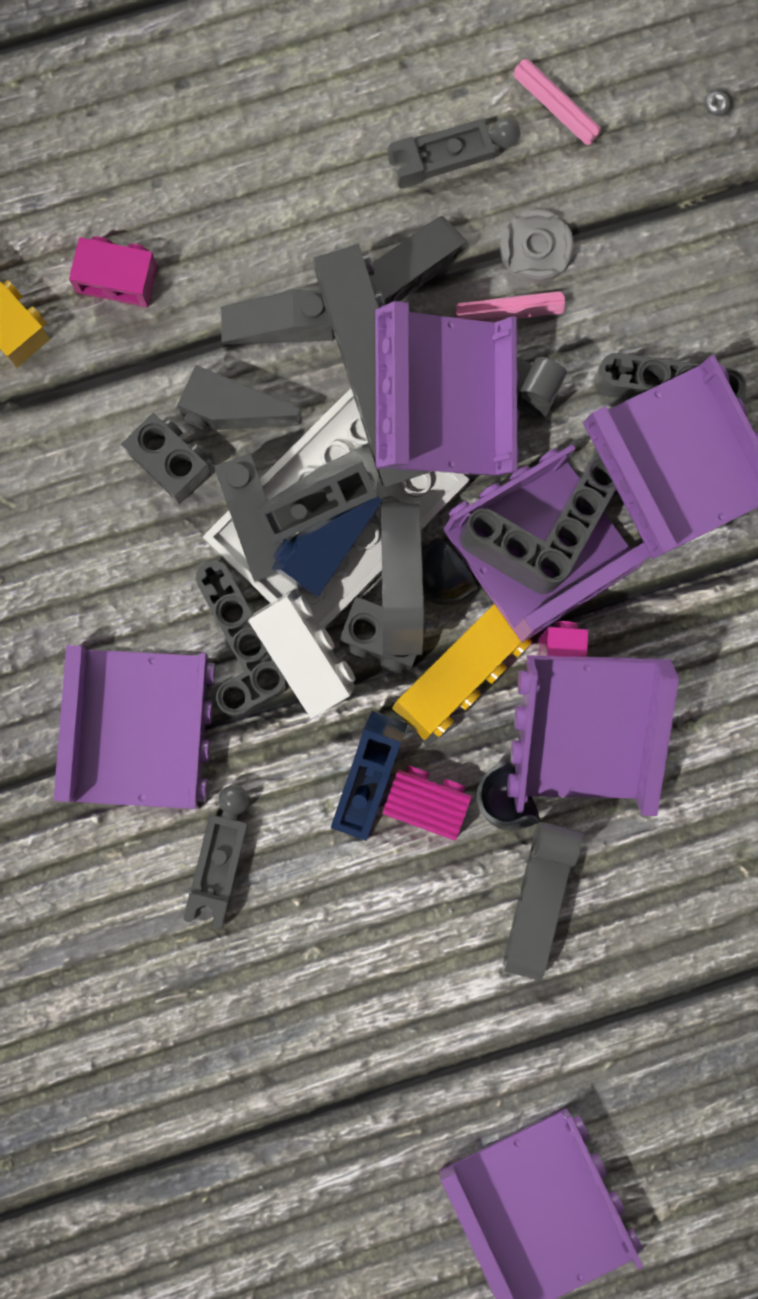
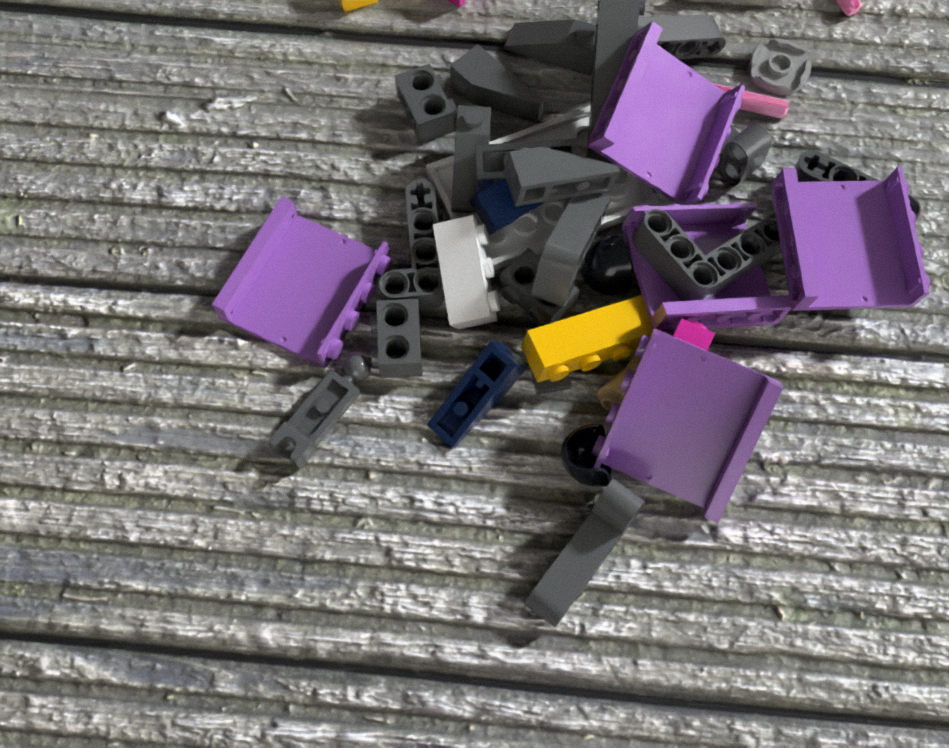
camera: 25 degrees right, 15 degrees down
dark pink brick [382,765,472,841] -> none
none -> dark grey brick [370,298,422,378]
none -> dark grey slope [503,147,620,206]
none -> tan cone [597,355,641,411]

